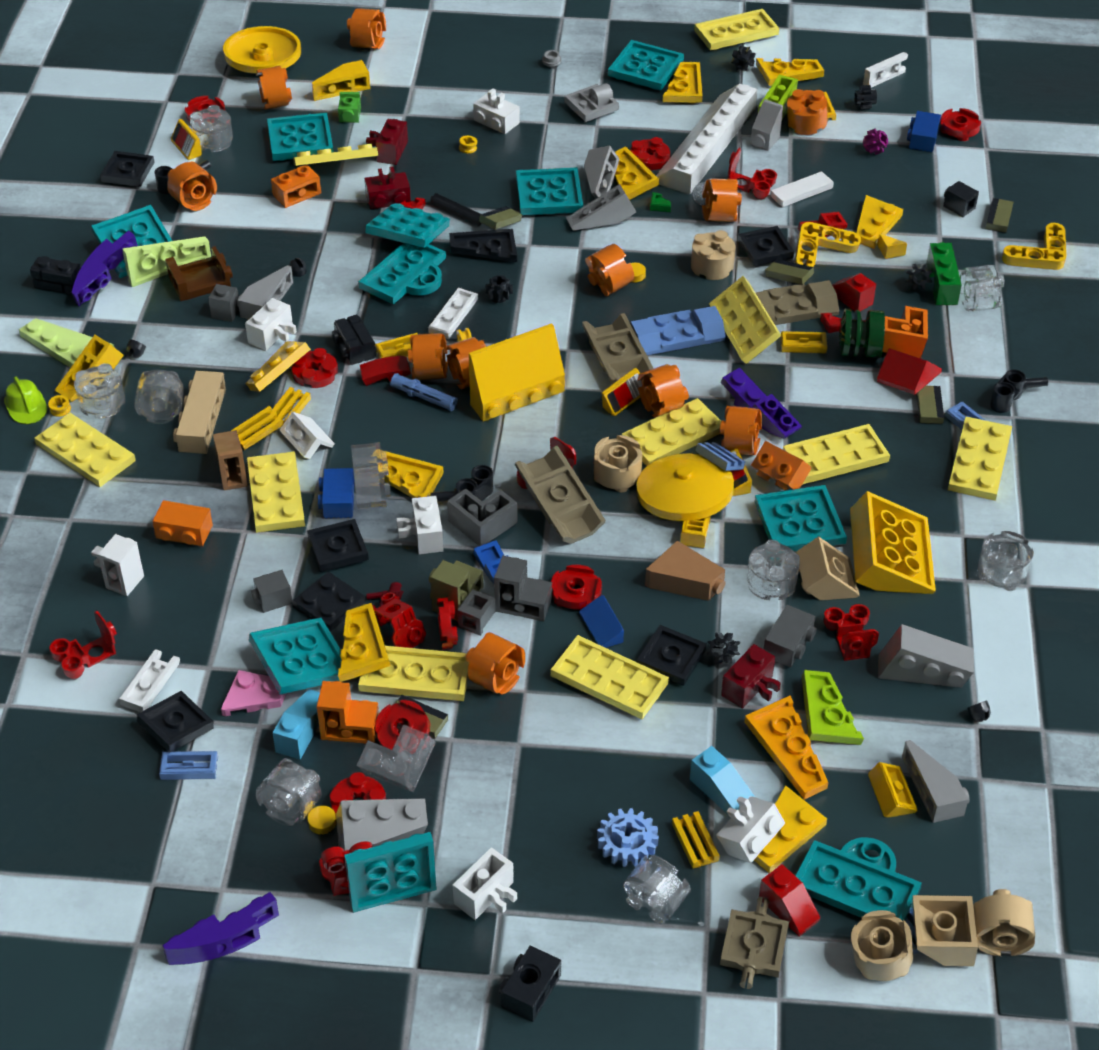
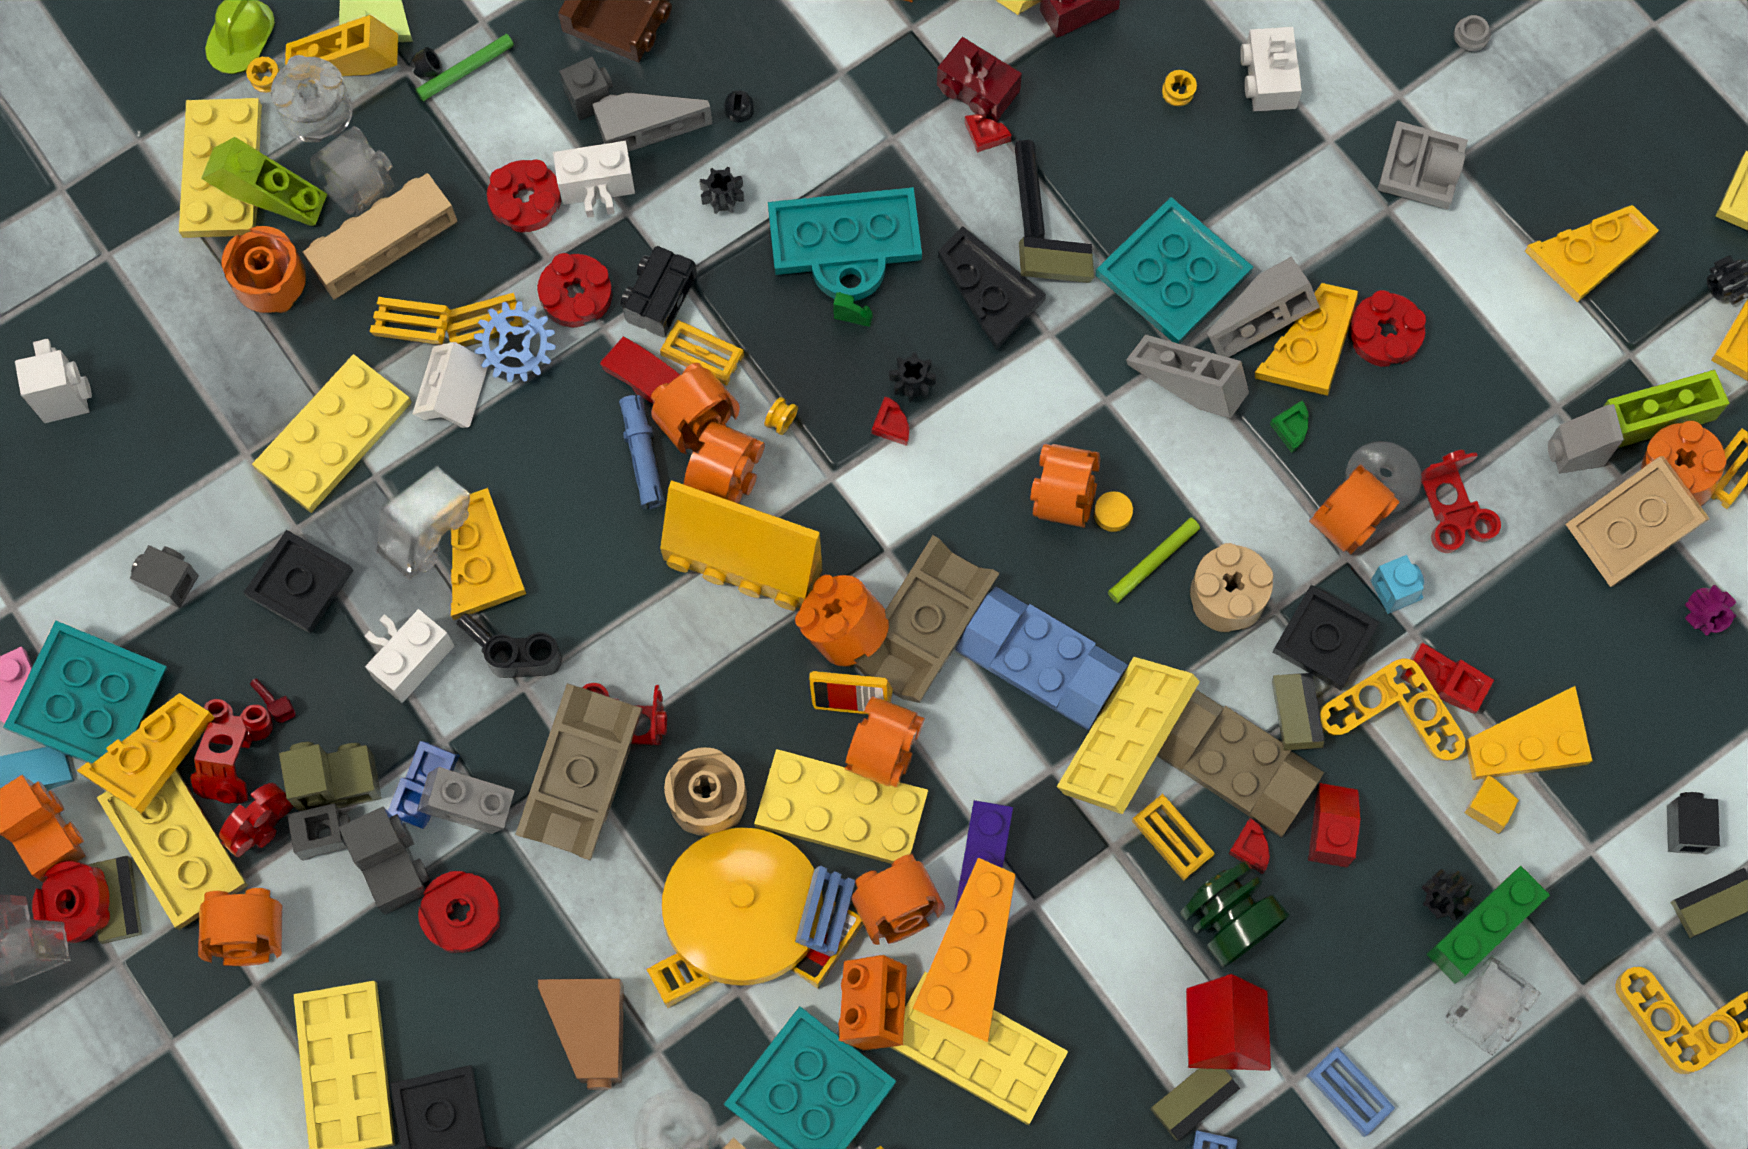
camera: 50 degrees right, 25 degrees up
orange brick [152,500,213,546] -> none
medium nougat slope [213,430,248,491] -> none
yellow wing [246,341,311,392] -> none
black plate [292,571,365,632] -> none
blue brick [318,468,354,519] -> none
teal plate [365,203,450,248] -> none
white tile [428,288,478,339] -> none
dark grey brick [447,489,517,546] -> none
blue slope [579,595,624,648] -> none
teal plate [608,40,684,90] -> none
white slope [656,84,757,195] -> none
white tile [771,171,834,207] -> none
orange brick [883,306,928,358] -> none
none -> lime slope [201,137,327,226]
none -> orange brick [221,226,306,313]
none -> bright green bar [415,33,514,101]
none -> light grey brick [417,767,515,834]
none -> light blue gear [474,301,556,382]
none -> red plate [487,159,562,232]
none -> black gear [699,166,744,214]
none -> orange brick [795,575,889,666]
none -> green tile [833,292,873,327]
none -> red tile [872,397,909,446]
none -> light orange wing [913,858,1016,1042]
none -> lime bar [1107,517,1200,603]
none -> medium blue tile [1306,1047,1395,1137]
none -> medium azure brick [1370,555,1424,614]
none -> tan plate [1565,456,1710,587]

